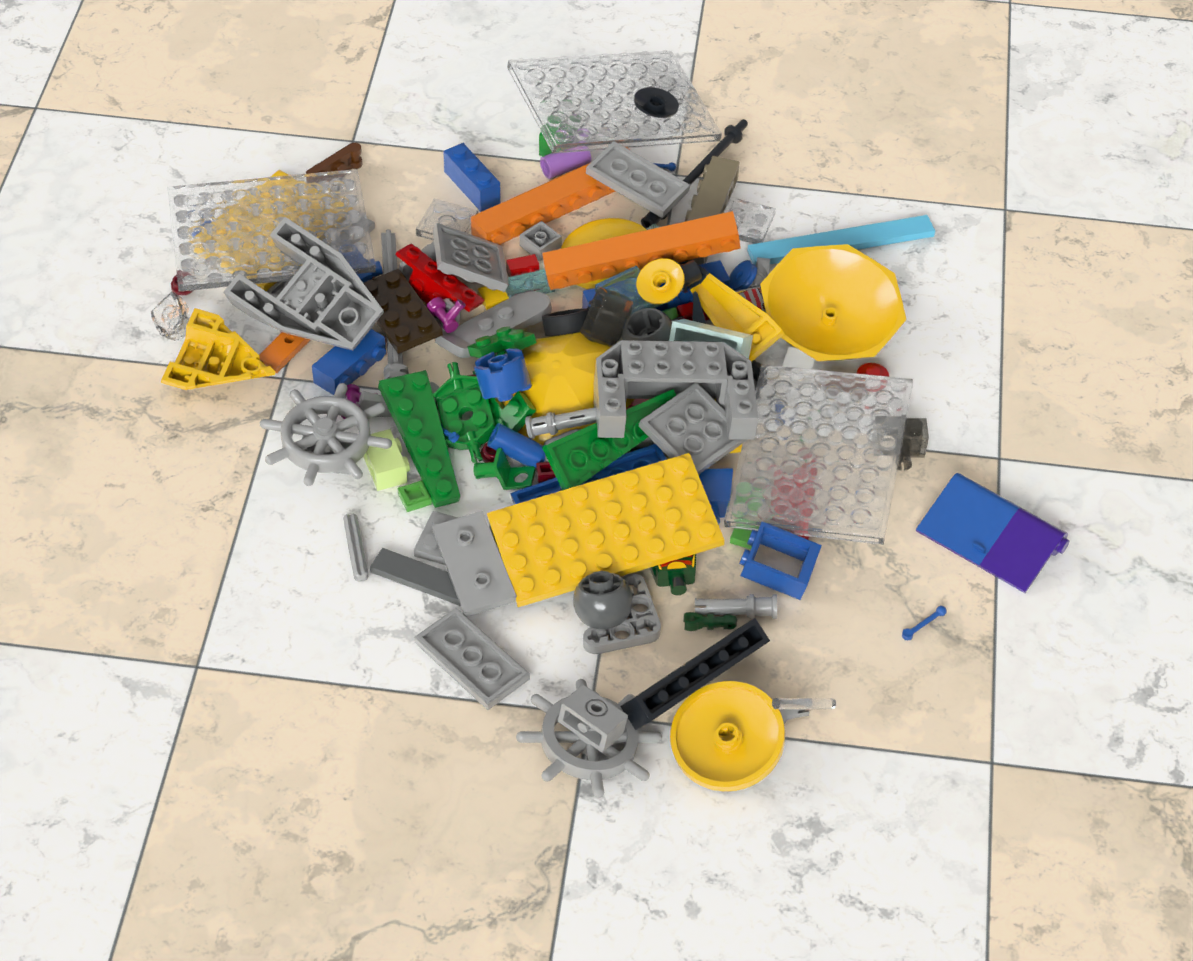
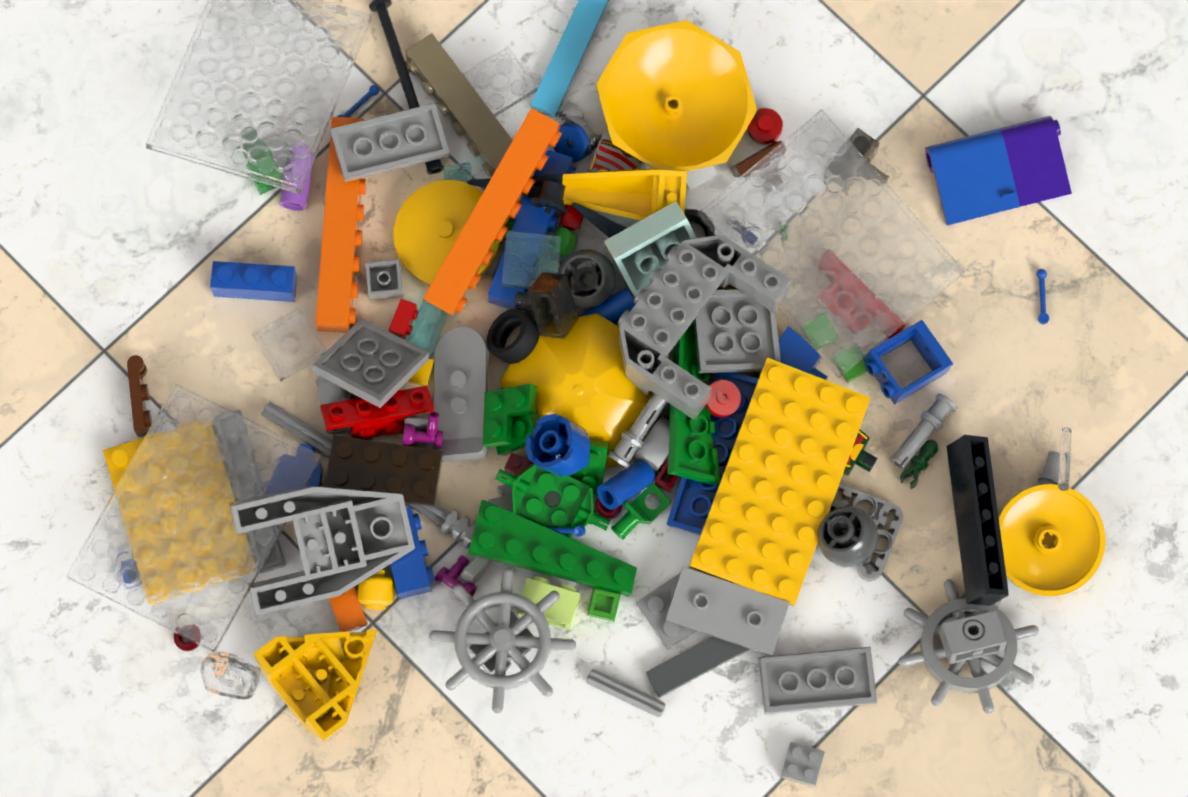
camera: 50 degrees left, 25 degrees up
black dish [634,87,679,118] -> none
yellow dish [636,259,685,304] -> none
none -> yellow head [358,570,394,610]
none -> wheel [705,380,741,418]
none -> light grey piece [780,742,825,788]

